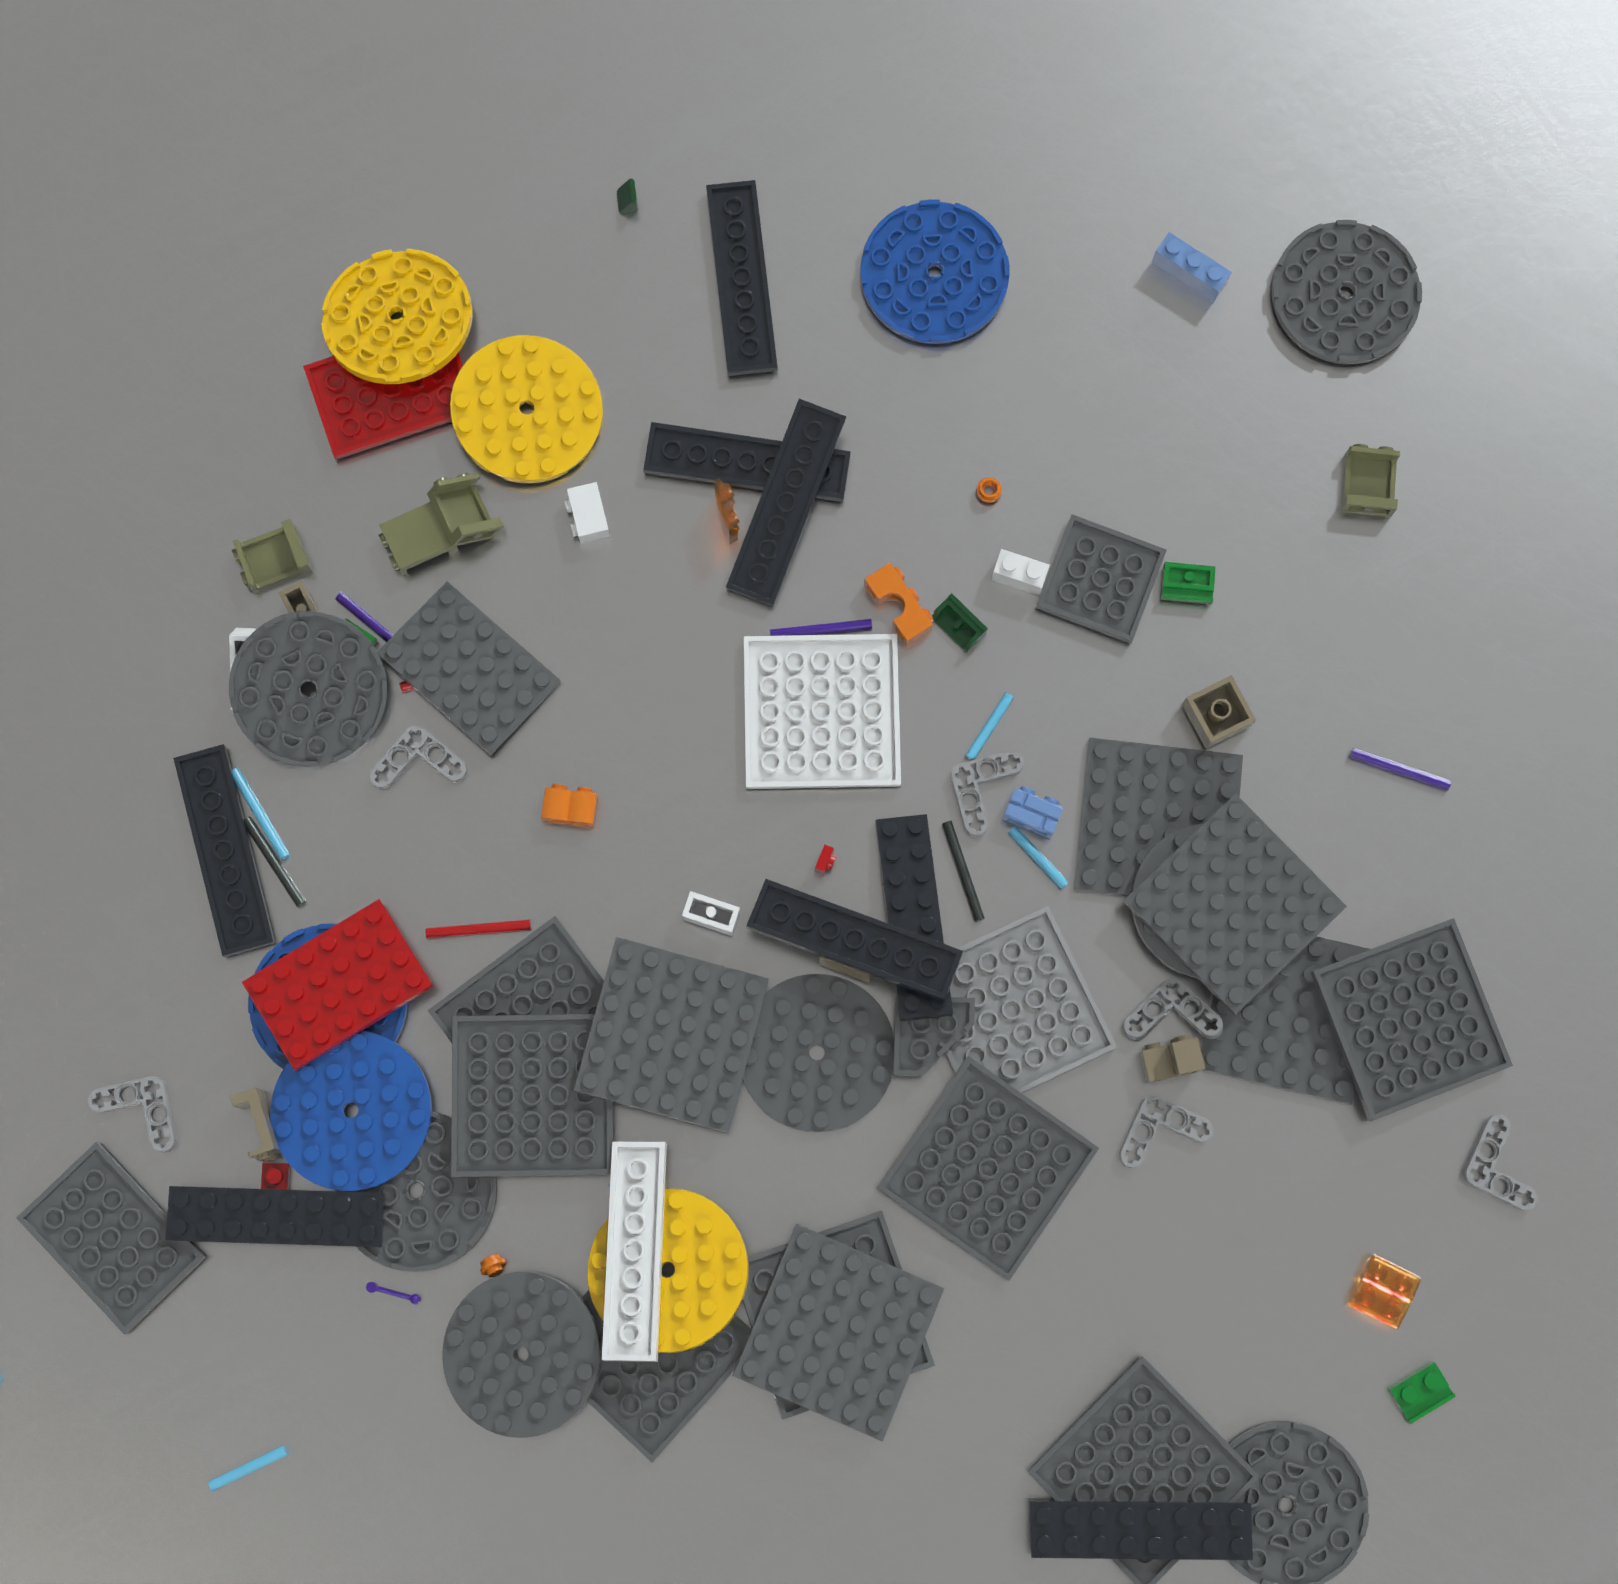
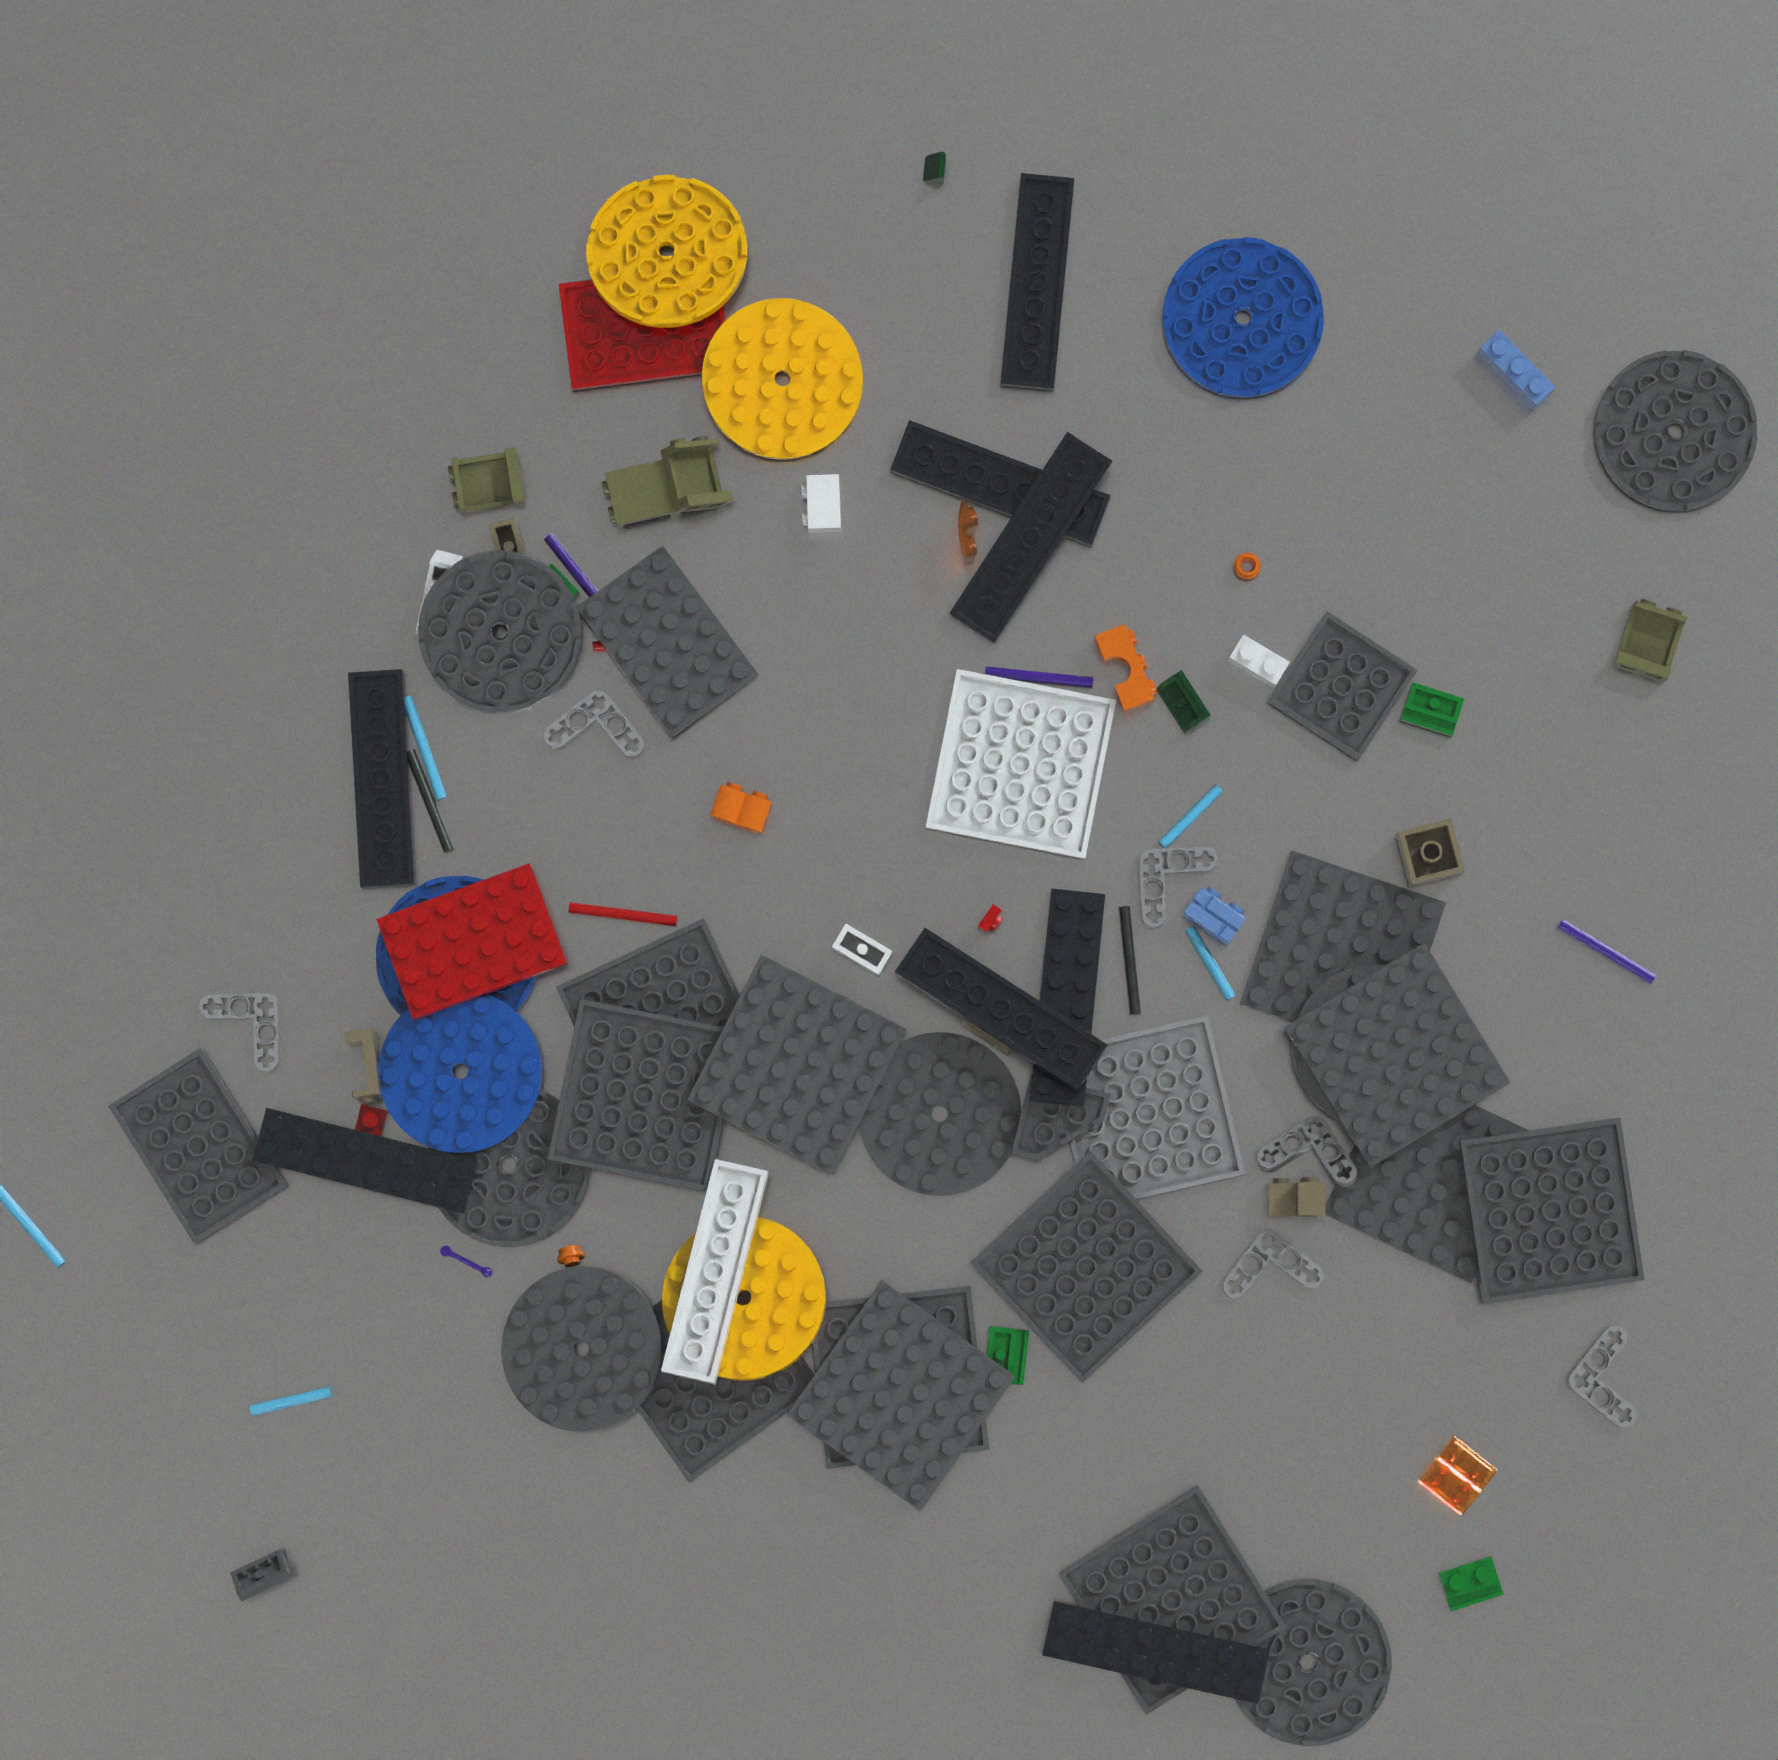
camera: 20 degrees right, 5 degrees up
none -> green plate [986,1326,1029,1385]

